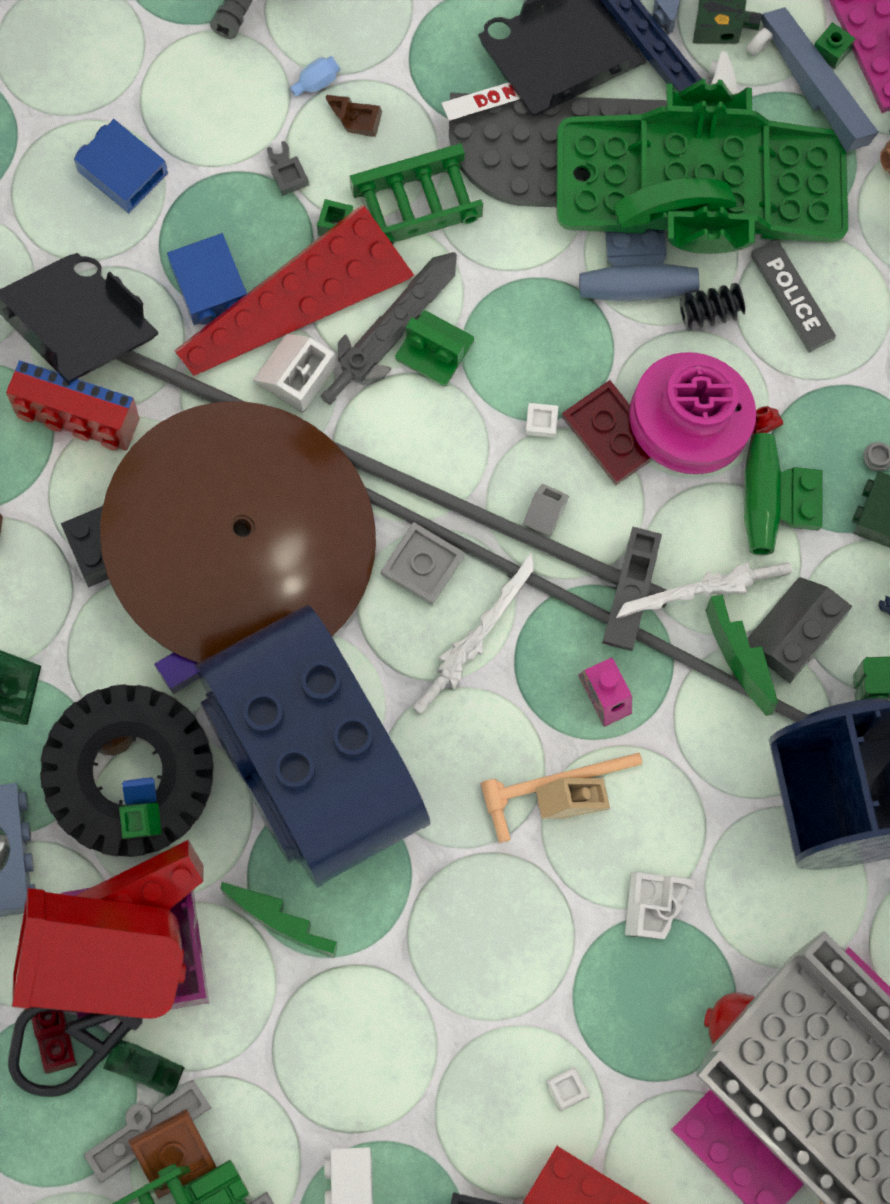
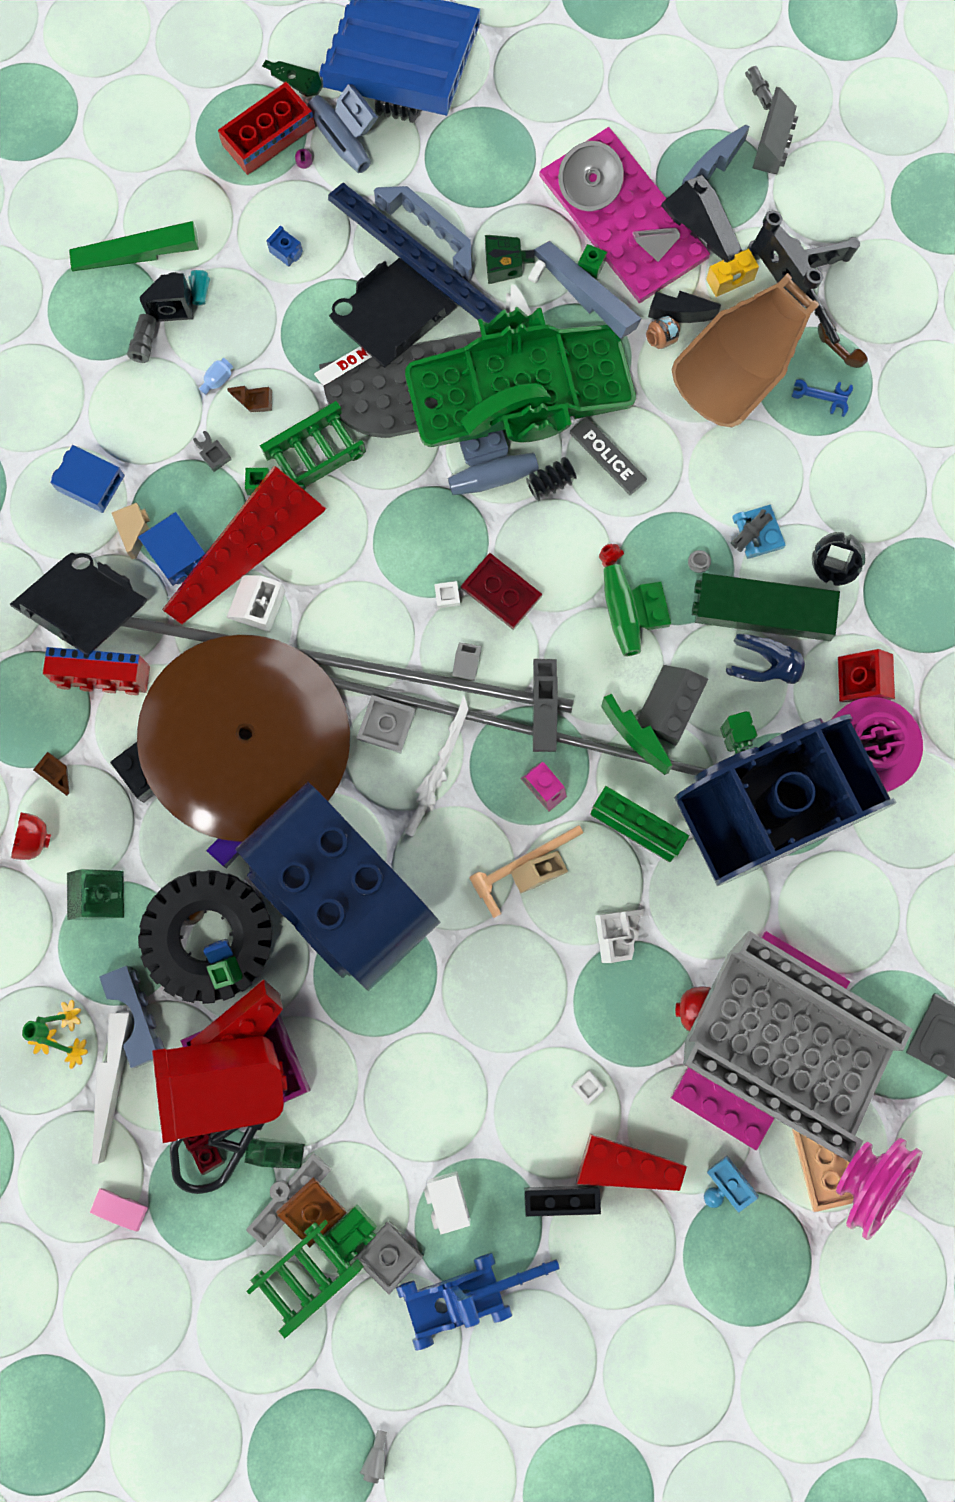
camera: 10 degrees left, 5 degrees up
green slope [220,882,338,958] -> none
dark grey sword [320,252,457,405] -> none
green bracket [395,310,474,386] -> none
white sword [616,562,792,618] -> none
dark pink wheel [629,352,756,475] -> none
none -> tan slope [112,503,150,560]
none -> green fence [590,786,690,862]

